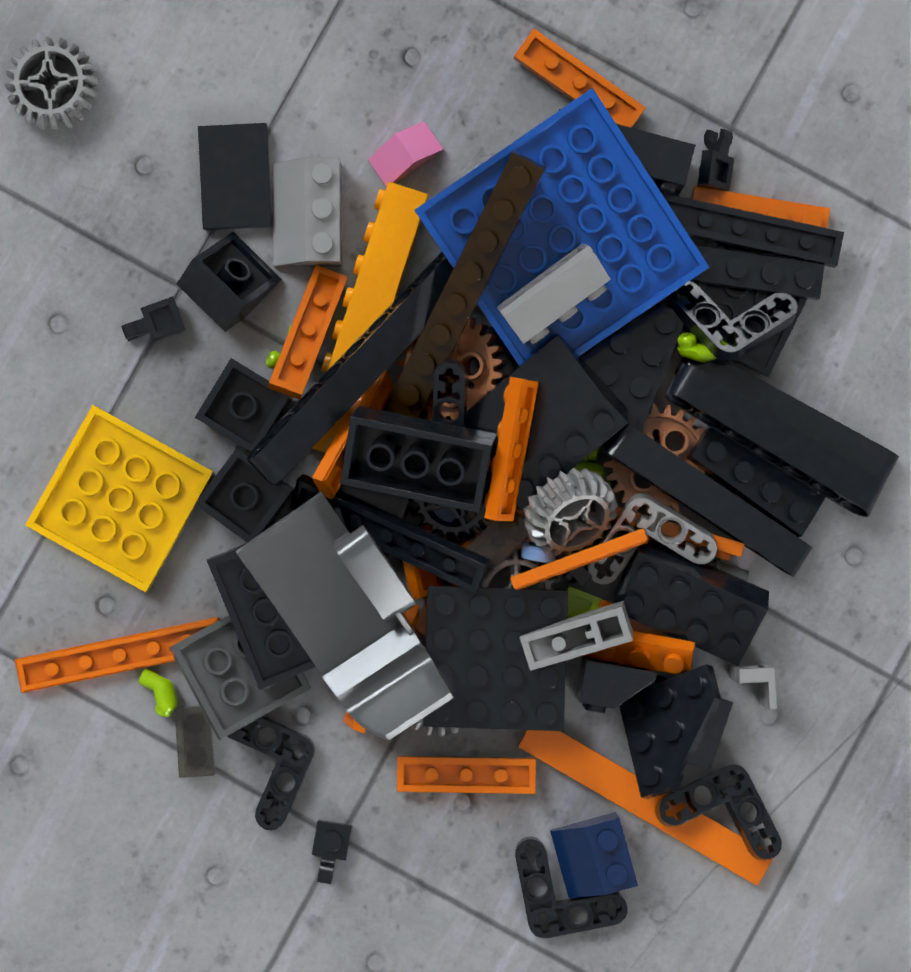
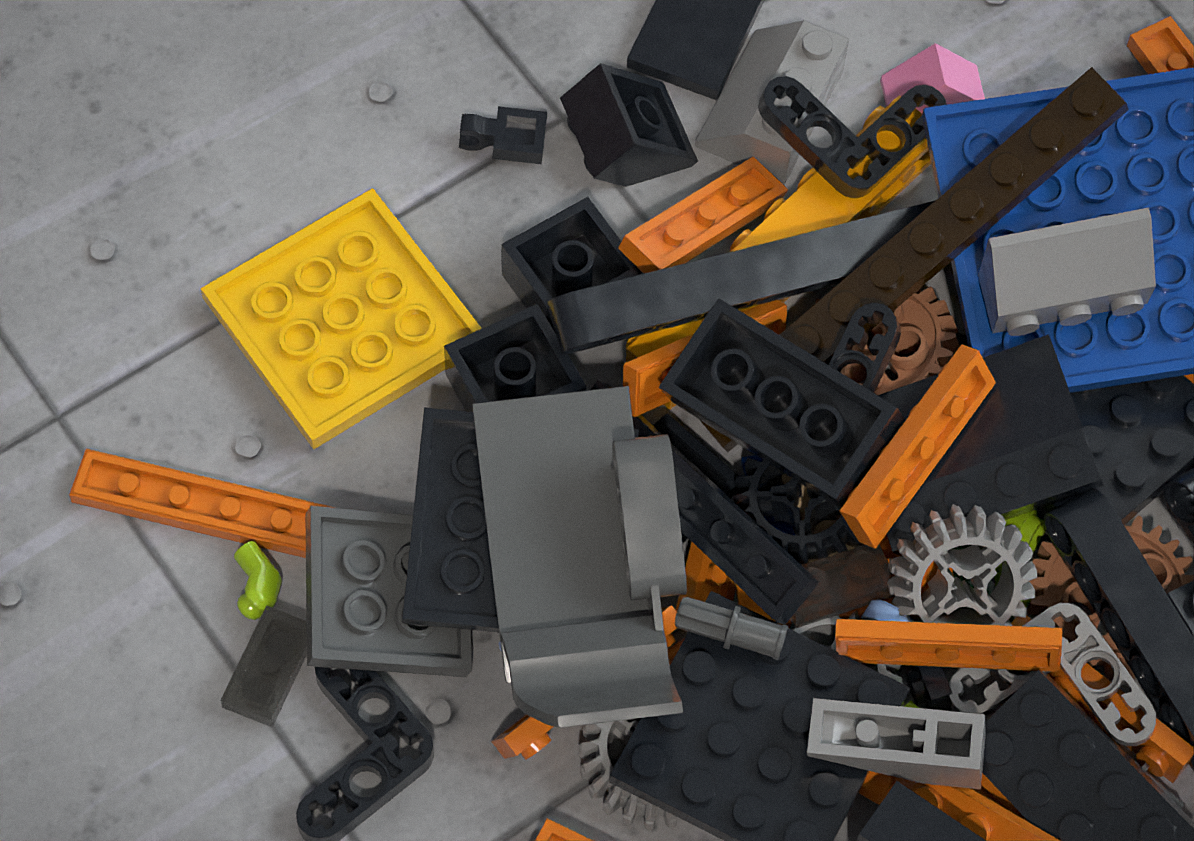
camera: 25 degrees right, 25 degrees down
none -> dark grey axle [675,597,788,660]
none -> black beam [758,76,947,198]

